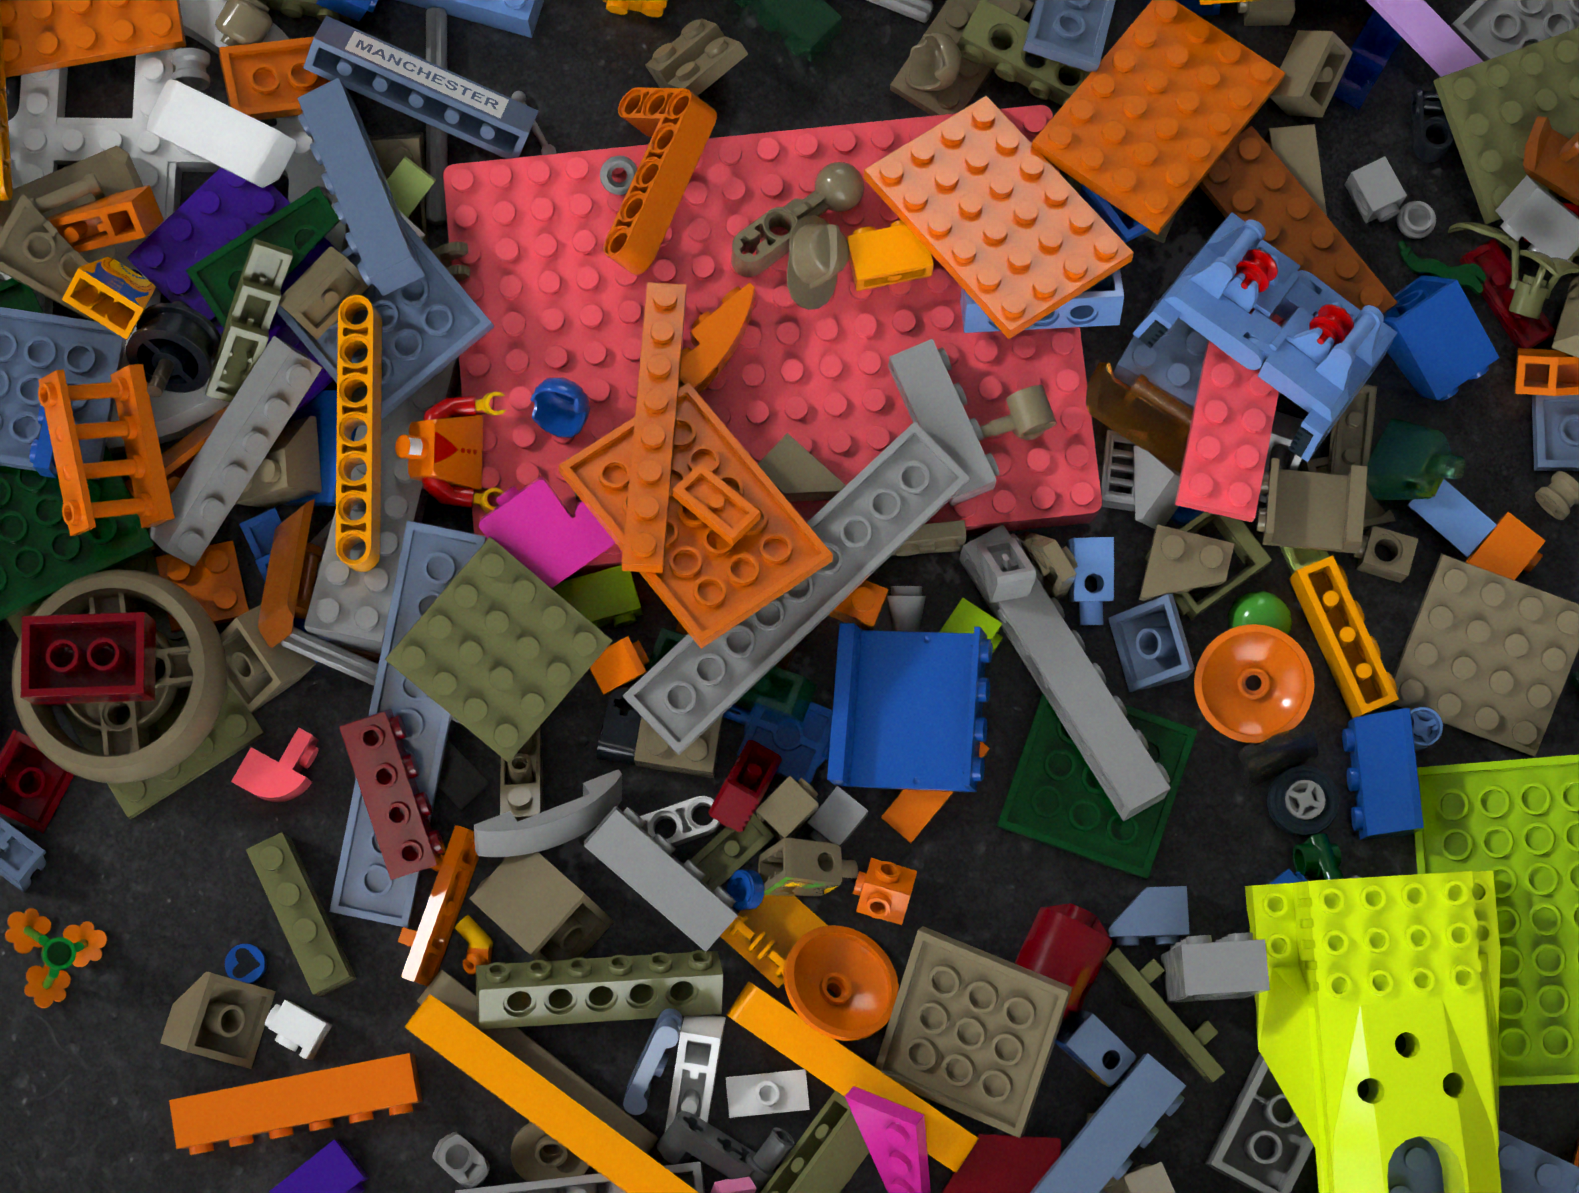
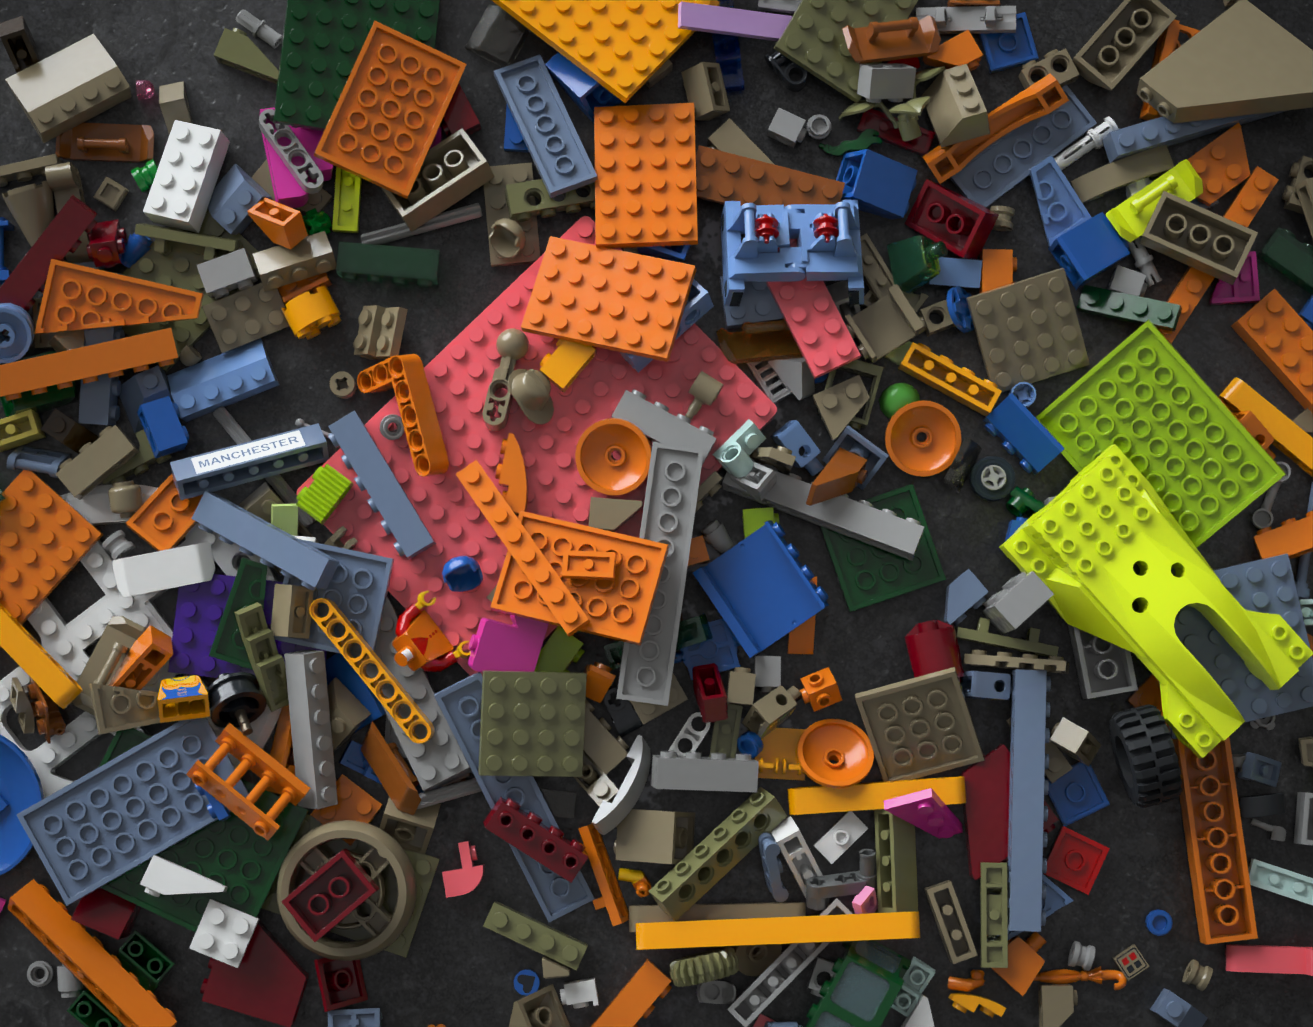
camera: 40 degrees left, 5 degrees up
none -> lime brick [296,464,354,525]
none -> sand blue brick [328,410,436,560]
none -> dark tan wheel [330,372,357,399]
none -> dark tan slope [542,955,571,979]
none -> orange dish [575,418,652,495]
none -> dark tan brick [583,699,629,775]
none -> olive gear [669,947,739,987]
none -> light aqua plate [712,419,766,478]
none -> dark orange slope [806,447,868,506]
none -> dark red slope [905,179,999,260]
none -> blue wheel [947,286,974,333]
none -> dark tan wing [964,650,1069,674]

